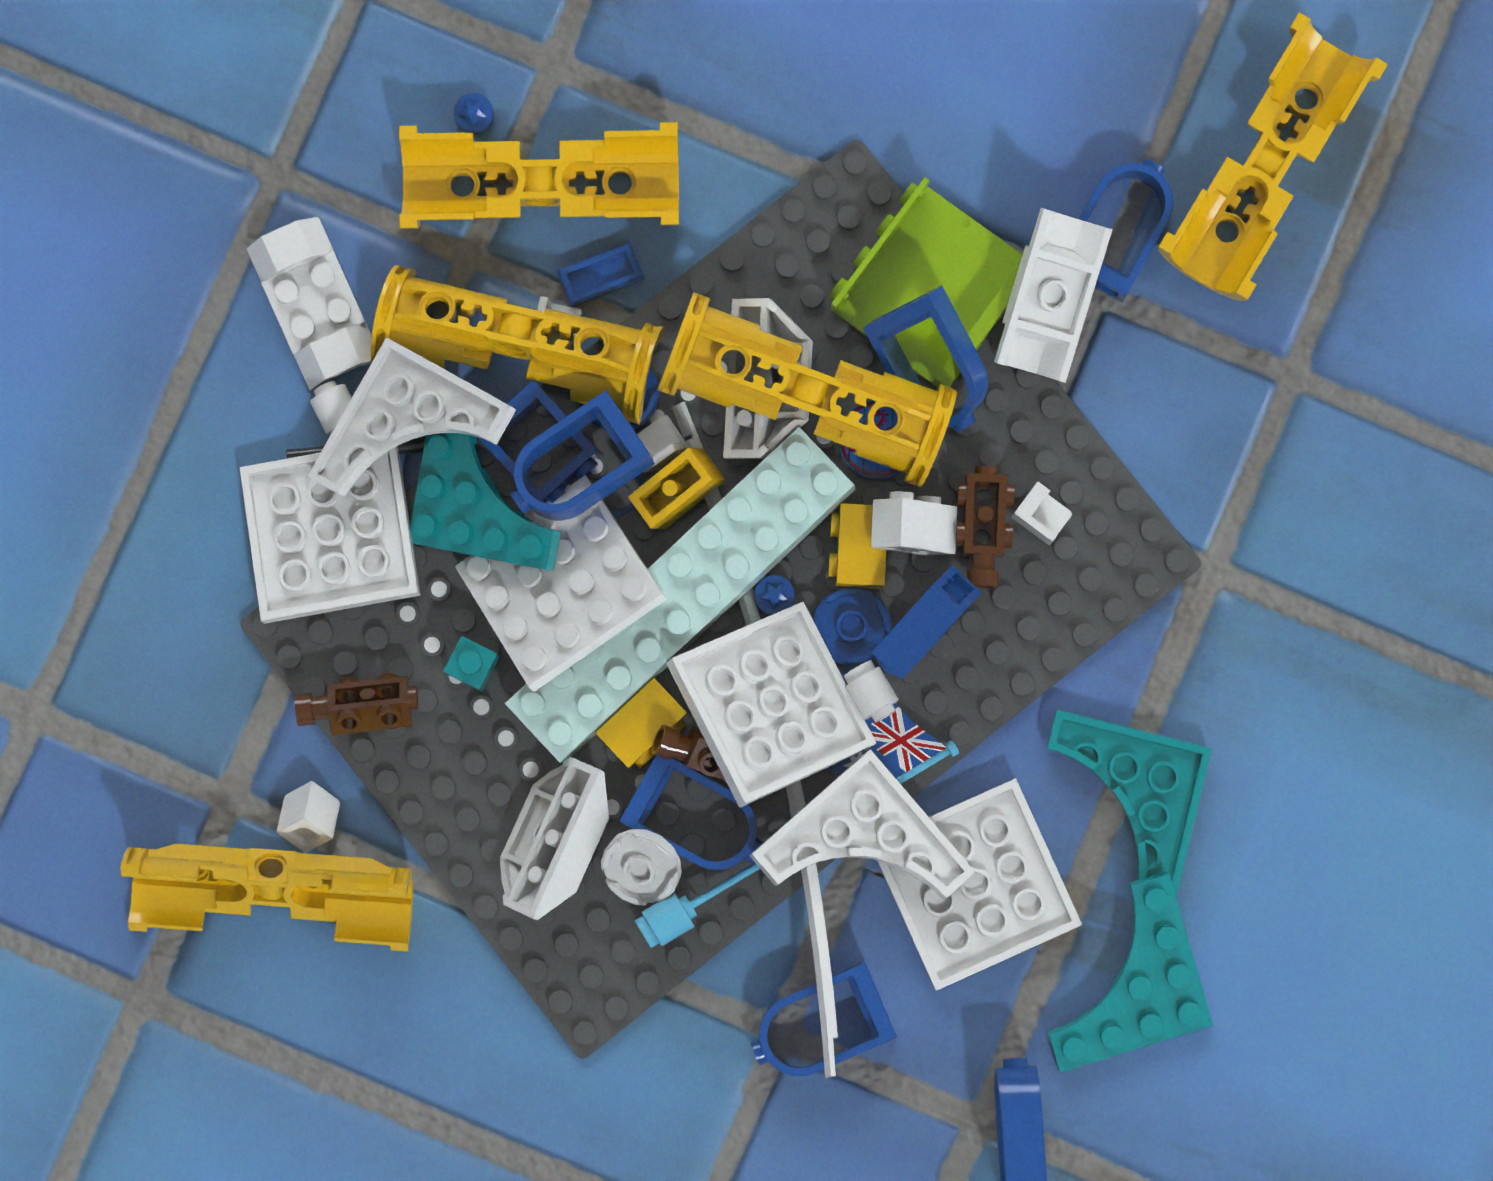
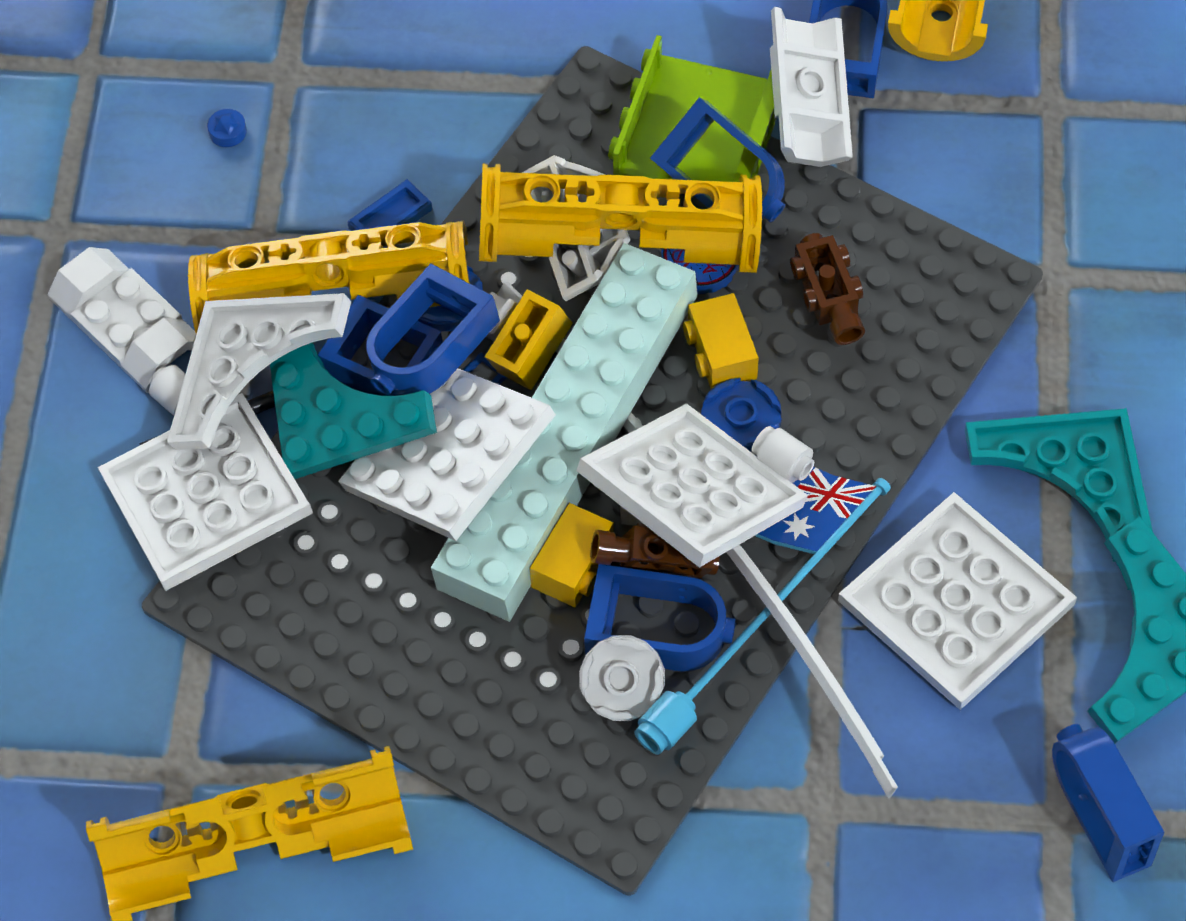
camera: 15 degrees left, 25 degrees down
white panel [276,781,340,853] -> none
reddish brown brick [295,673,419,735] -> none
yellow piece [399,122,679,229] -> none
teal brick [443,636,500,692] -> none
white wedge [500,757,609,920] -> none
white plate [749,749,975,899] -> none
blue window [750,962,897,1076] -> none
blue tile [755,575,795,616] -> none
white brick [871,491,957,556] -> none
blue window [872,565,982,680] -> none
white panel [1011,482,1072,545] -> none

